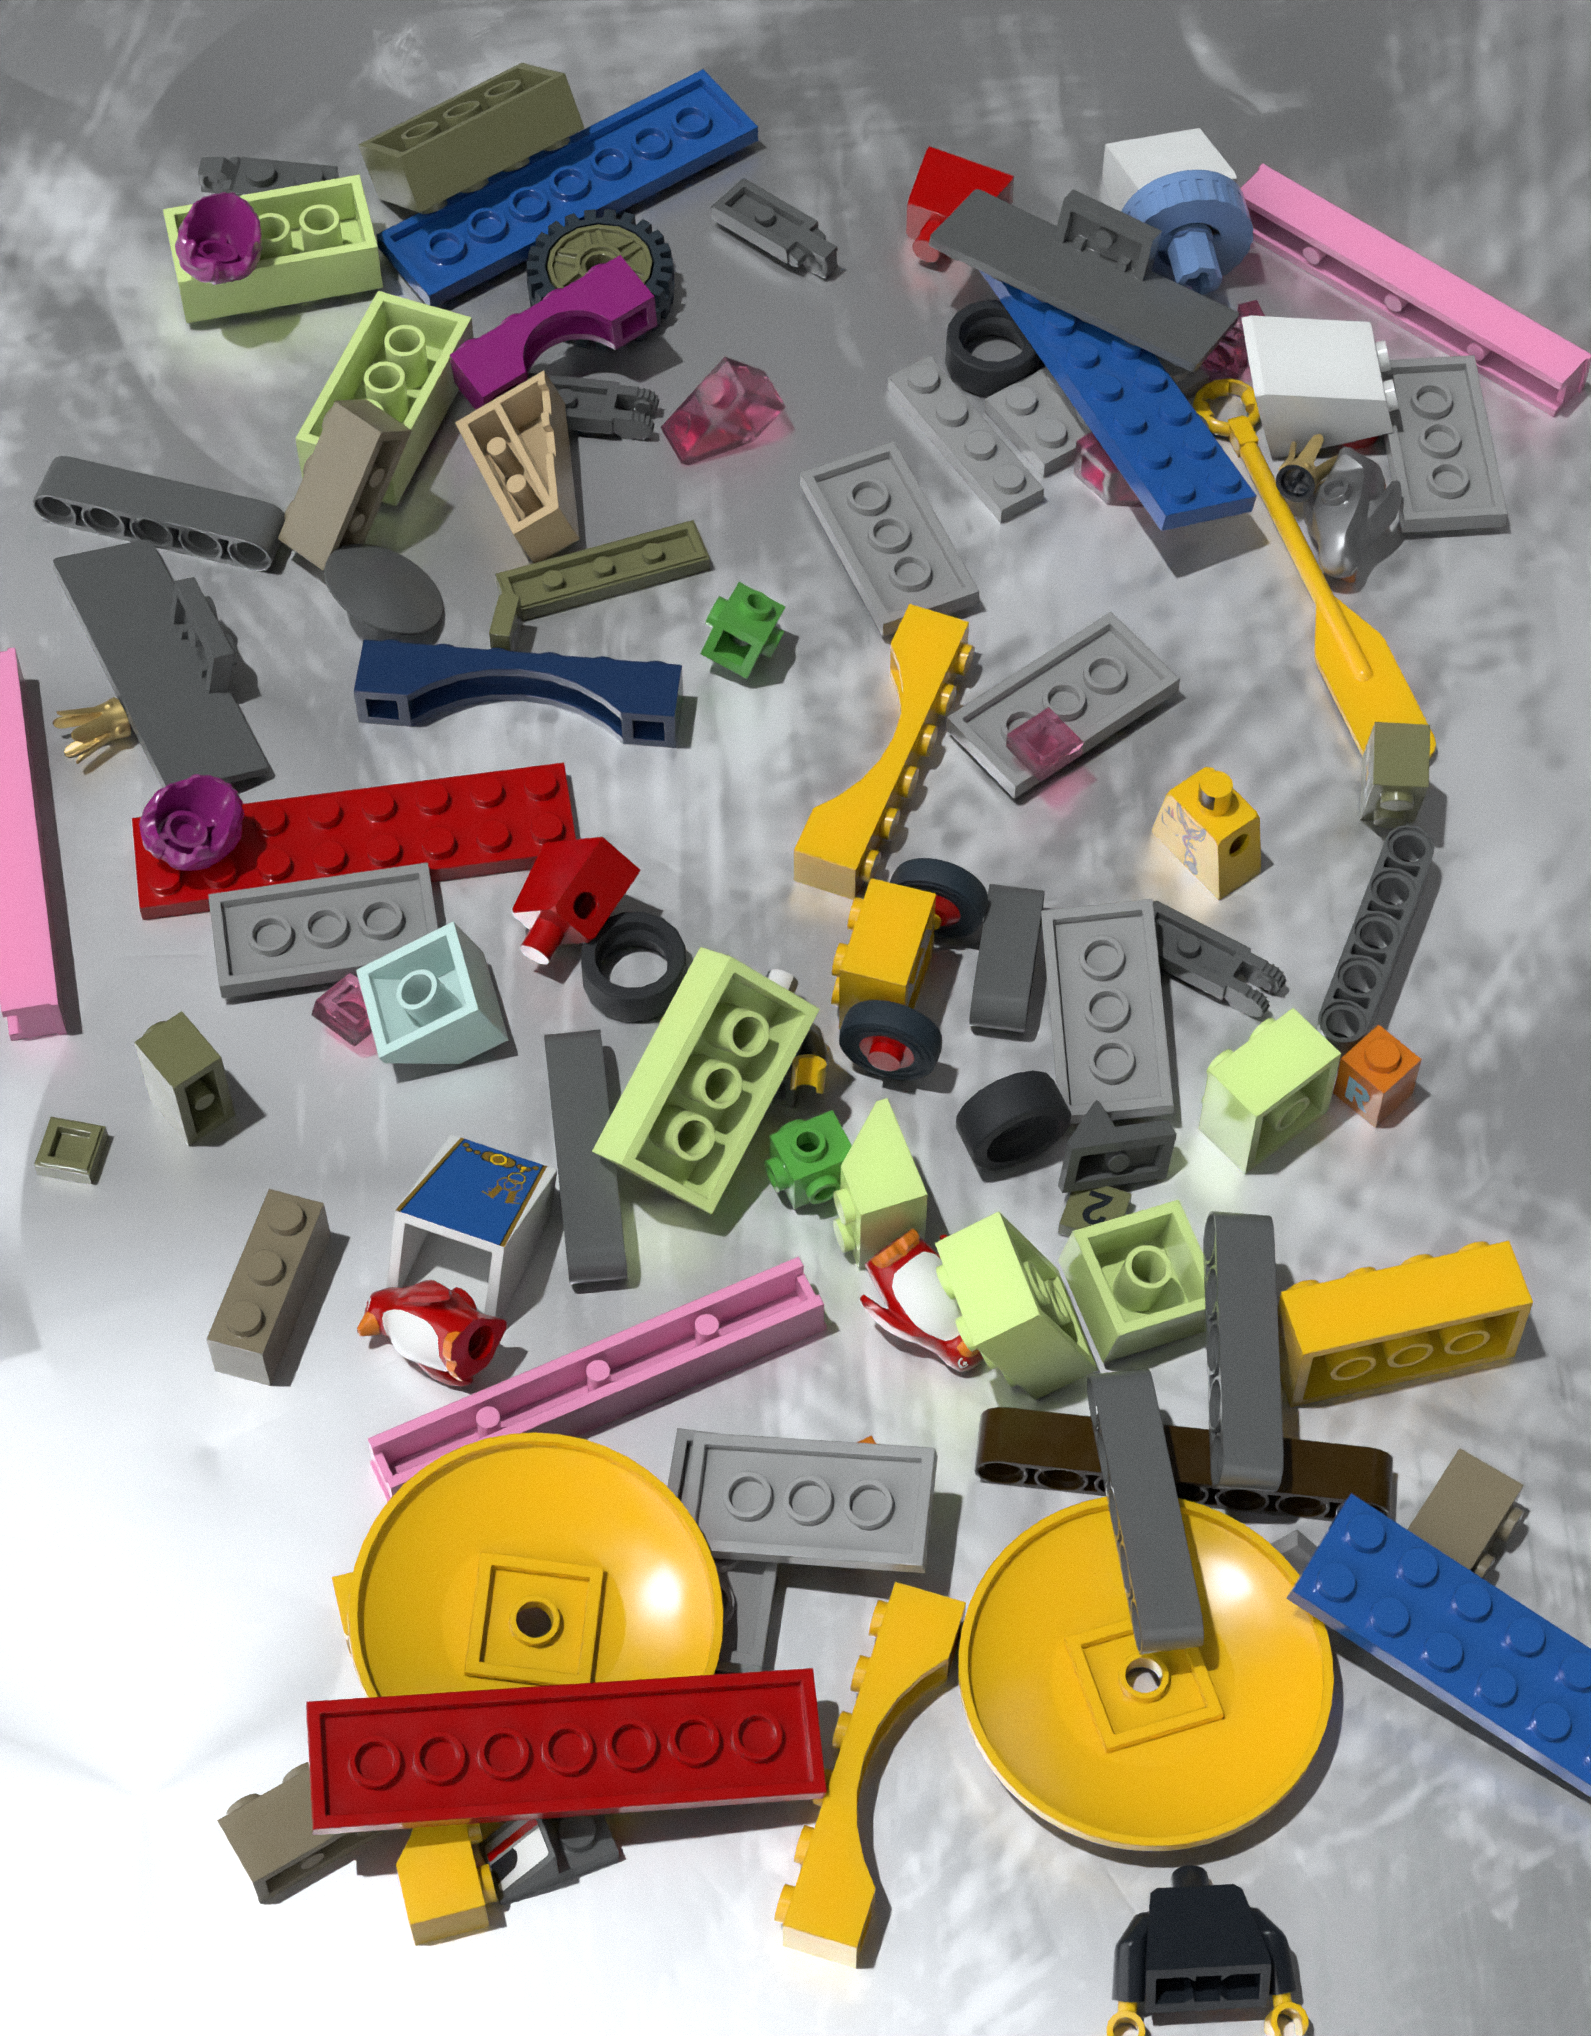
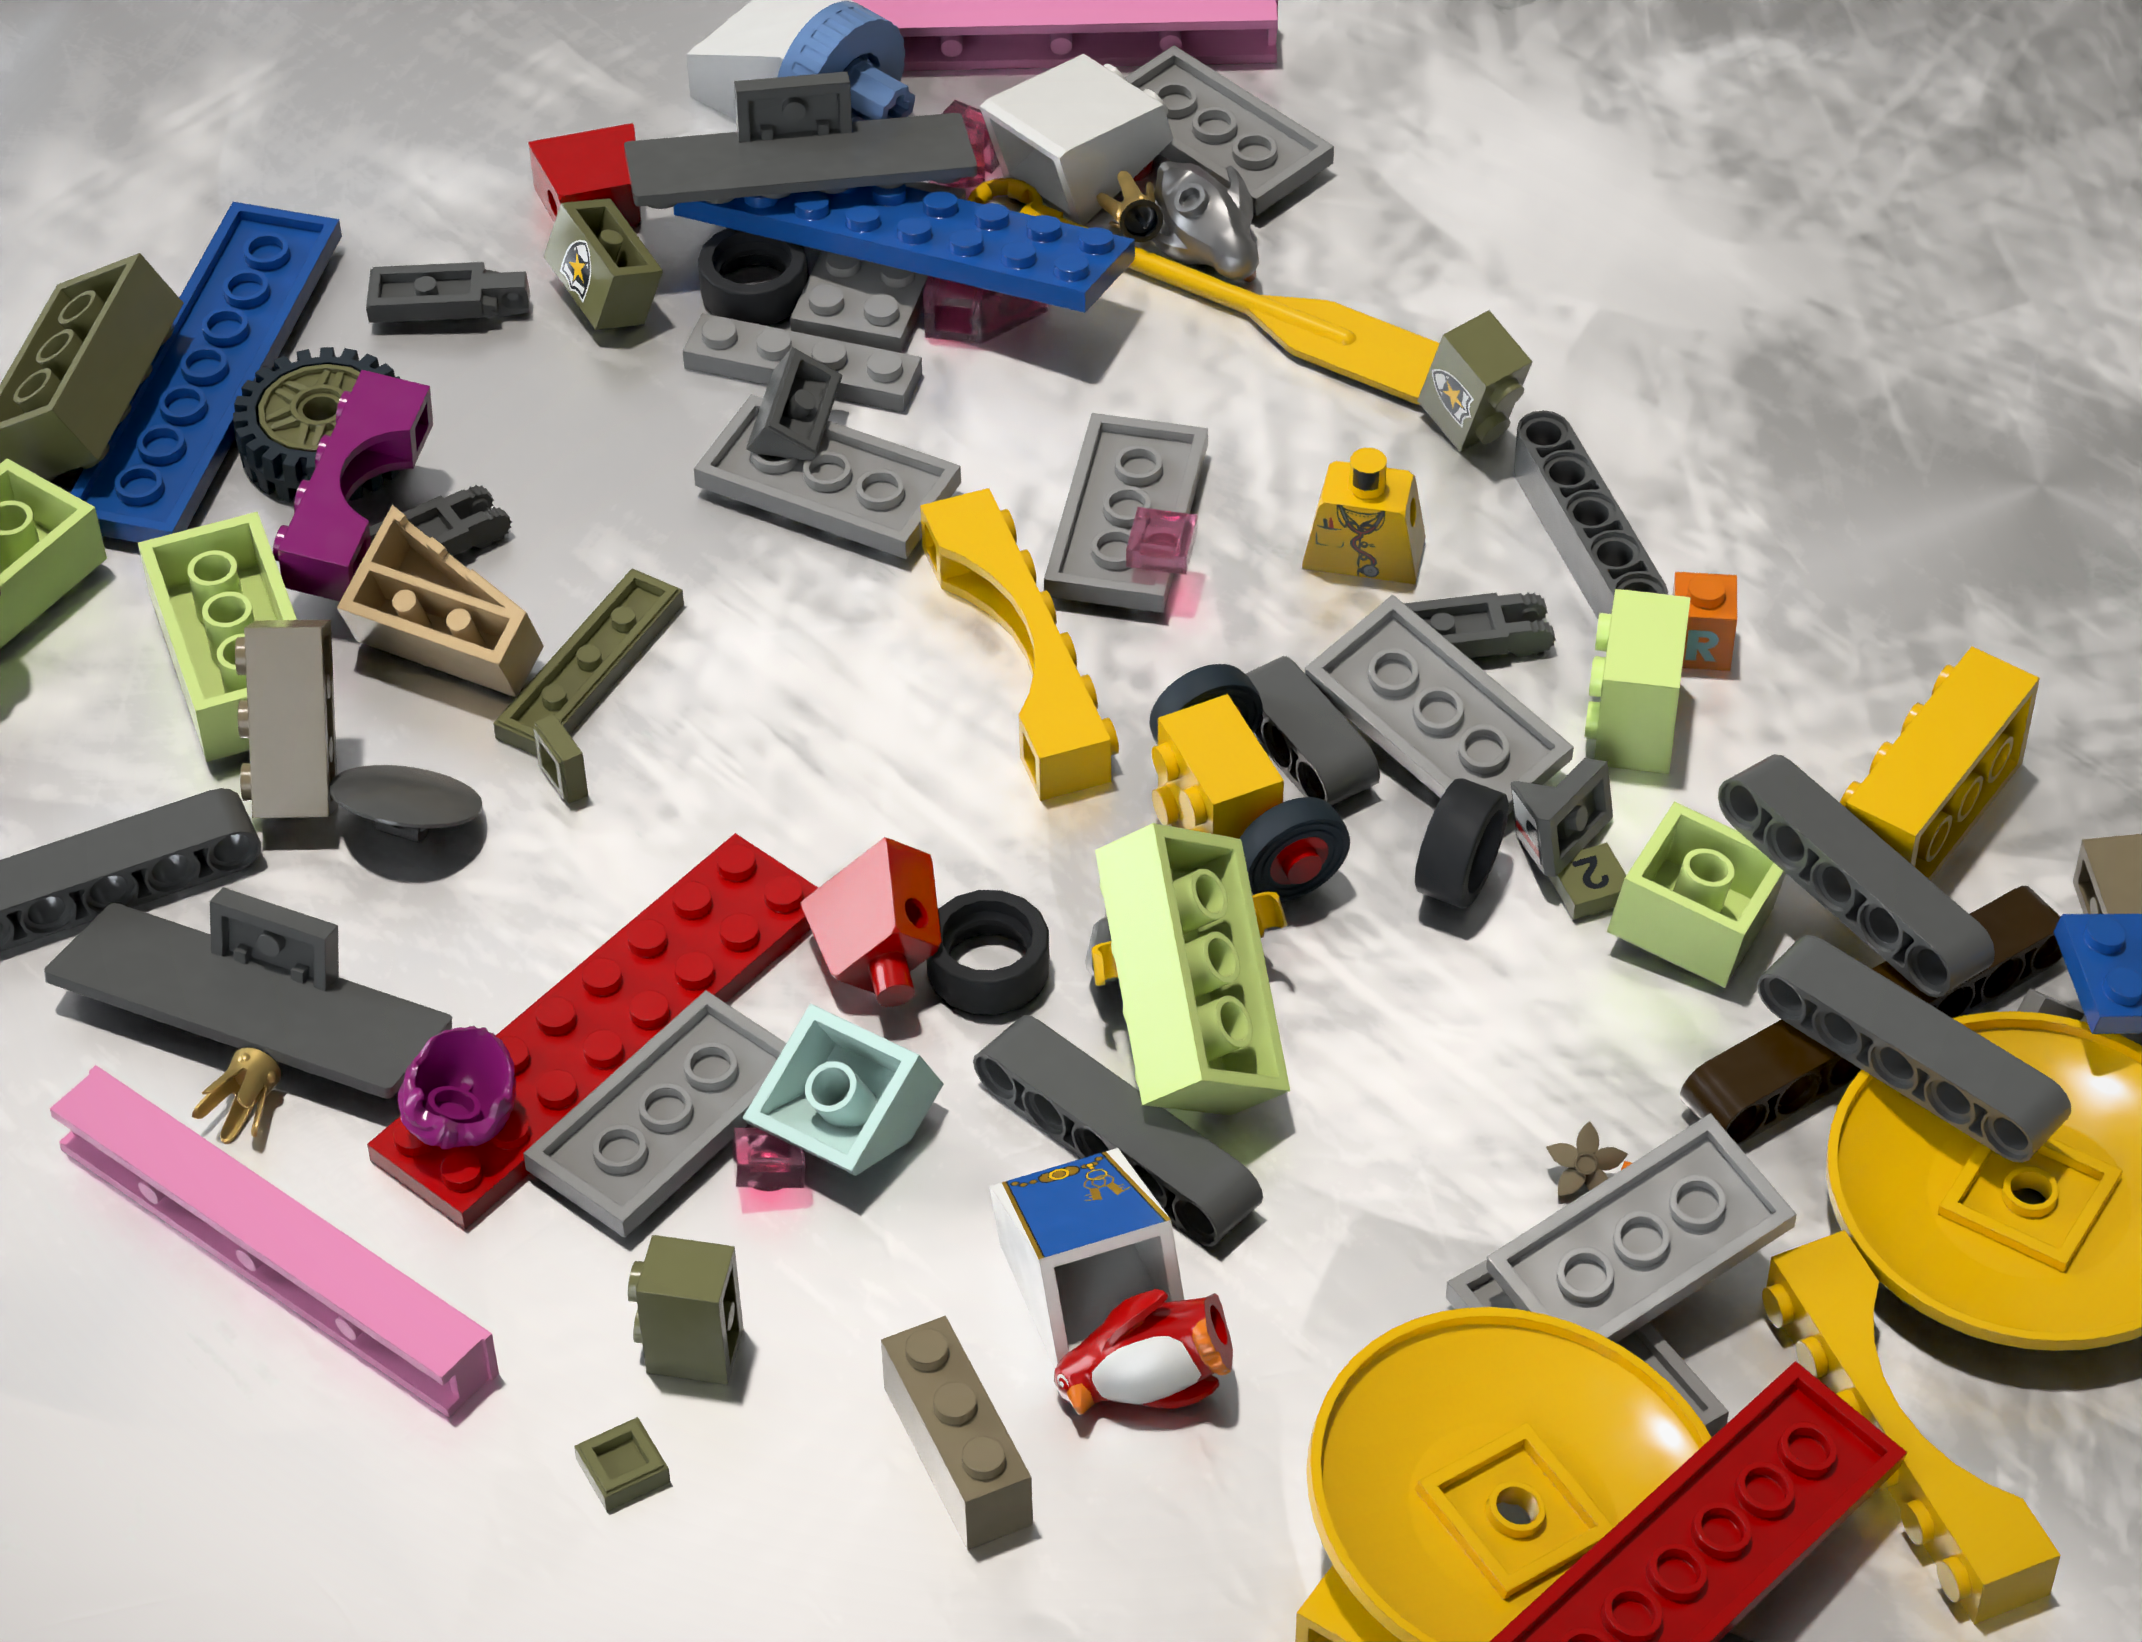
camera: 40 degrees left, 10 degrees down
dark blue arch [354,639,683,748] -> none
bright pink tile [368,1256,827,1502] -> none
clear pink slope [661,356,786,465] -> none
bright green brick [700,582,785,679] -> none
bright green brick [764,1110,852,1209] -> none
yellowish green slope [833,1098,928,1271] -> none
animal [860,1228,984,1372] -> none
yellowish green brick [935,1211,1098,1400] -> none
none -> olive brick [544,199,663,330]
none -> dark grey slope [746,347,843,461]
none -> dark tan plant [1546,1121,1628,1196]

